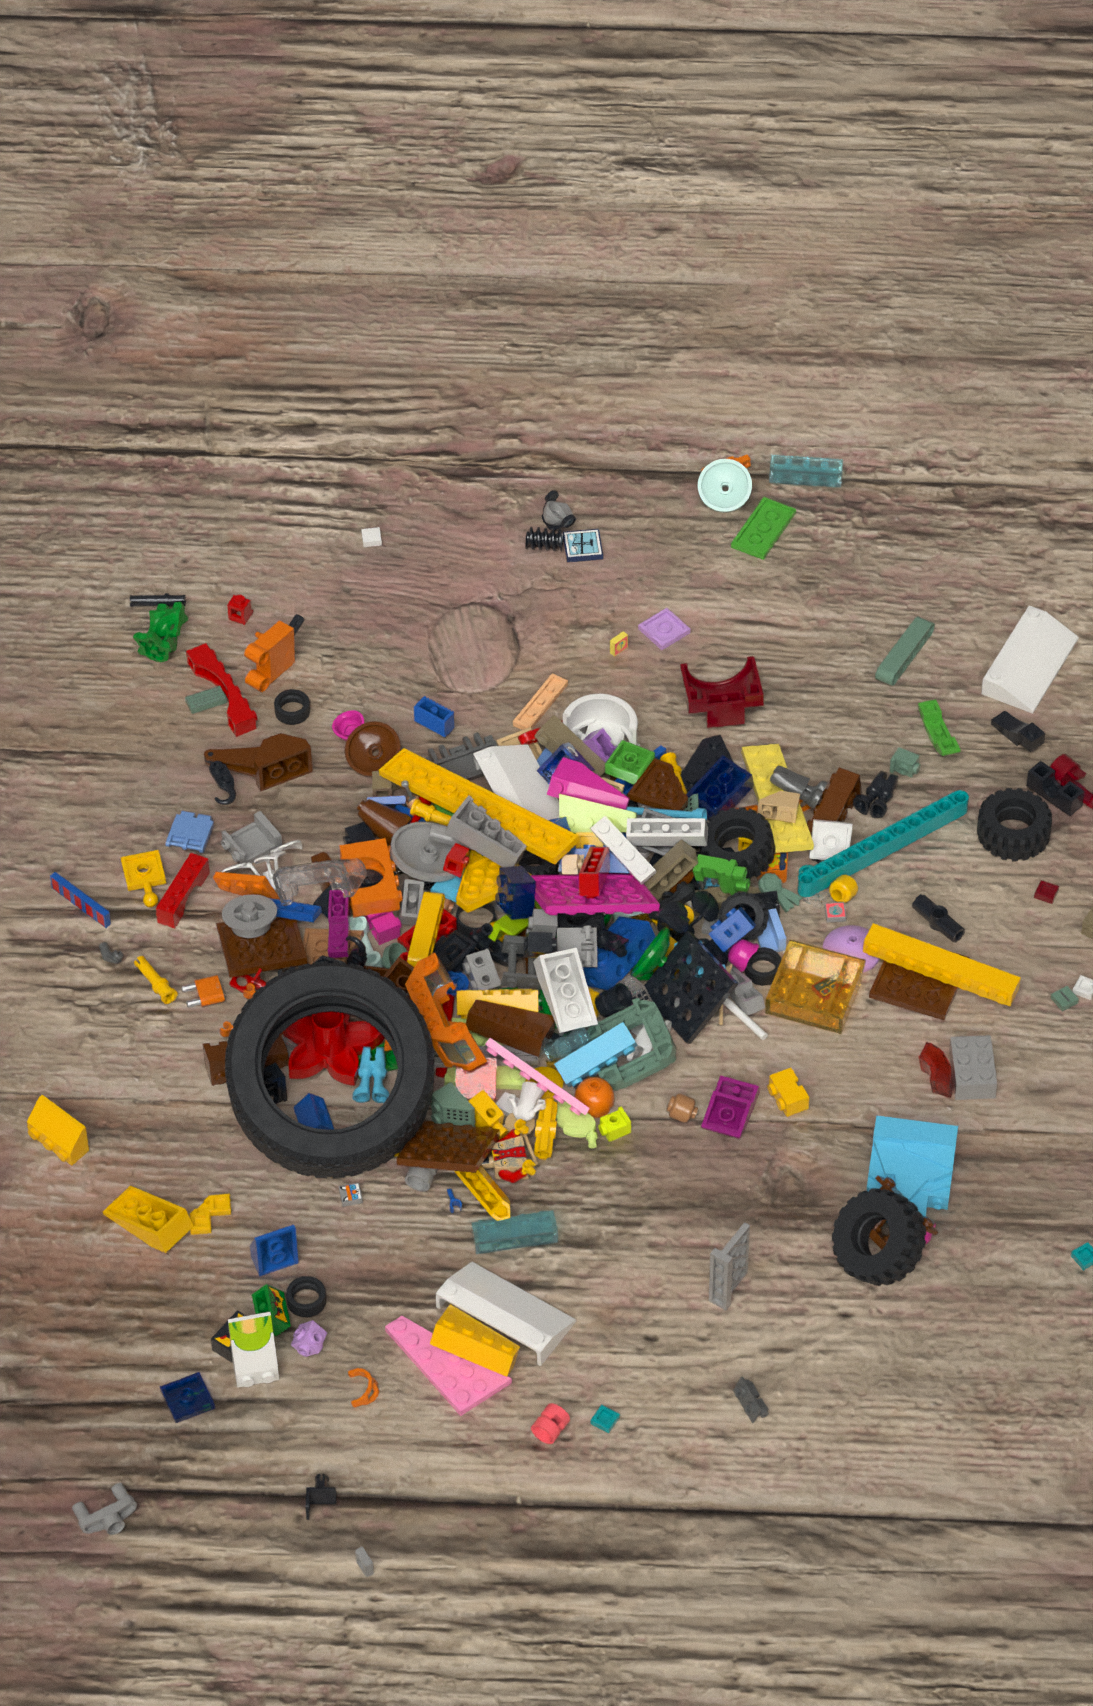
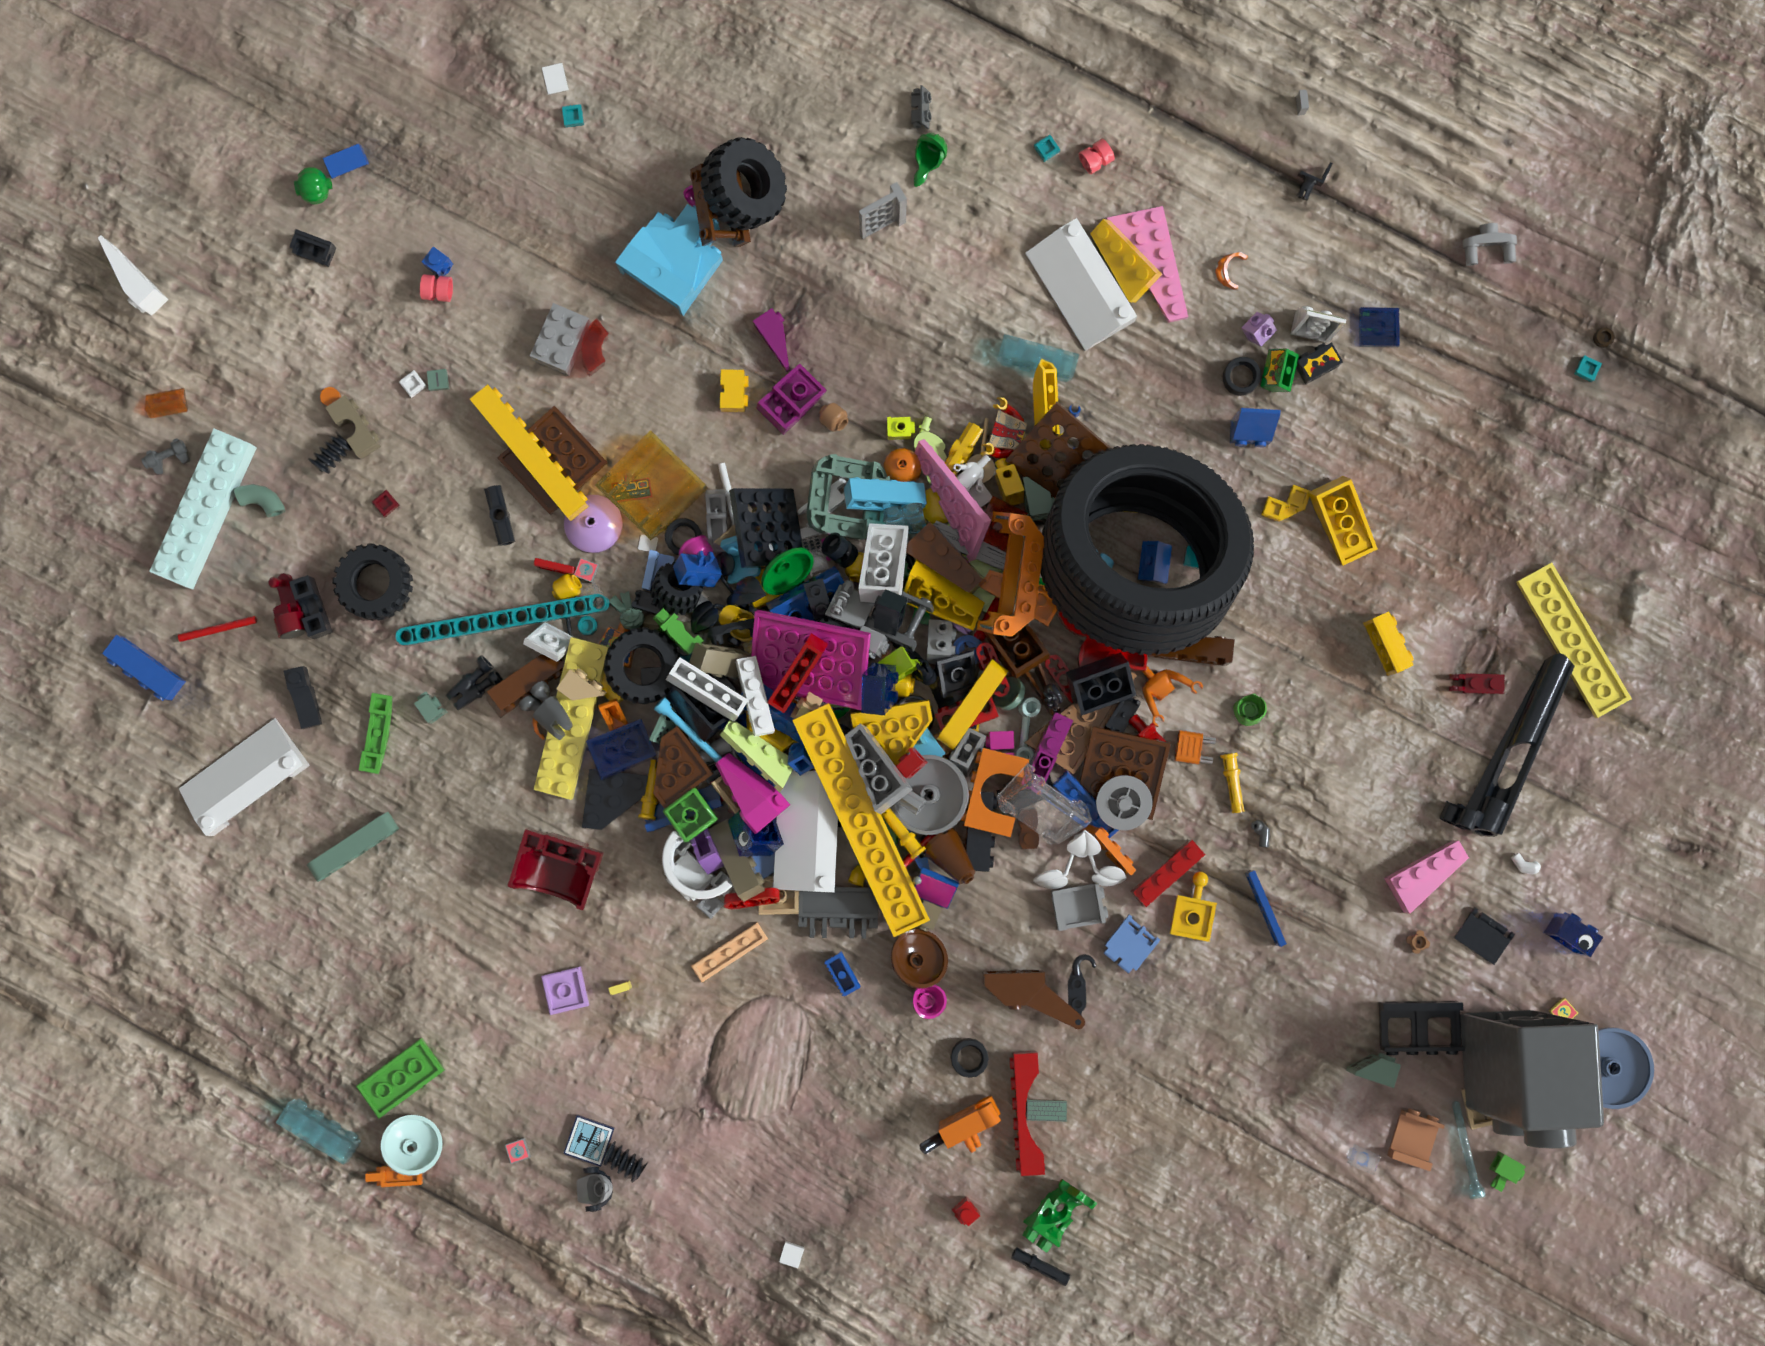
camera: 155 degrees left, 35 degrees up
none -> tile [505,1138,531,1164]
none -> red tile [534,558,576,575]
none -> magenta slope [753,308,790,372]
none -> green piece [914,133,948,187]
none -> bright green hair [1233,693,1267,726]

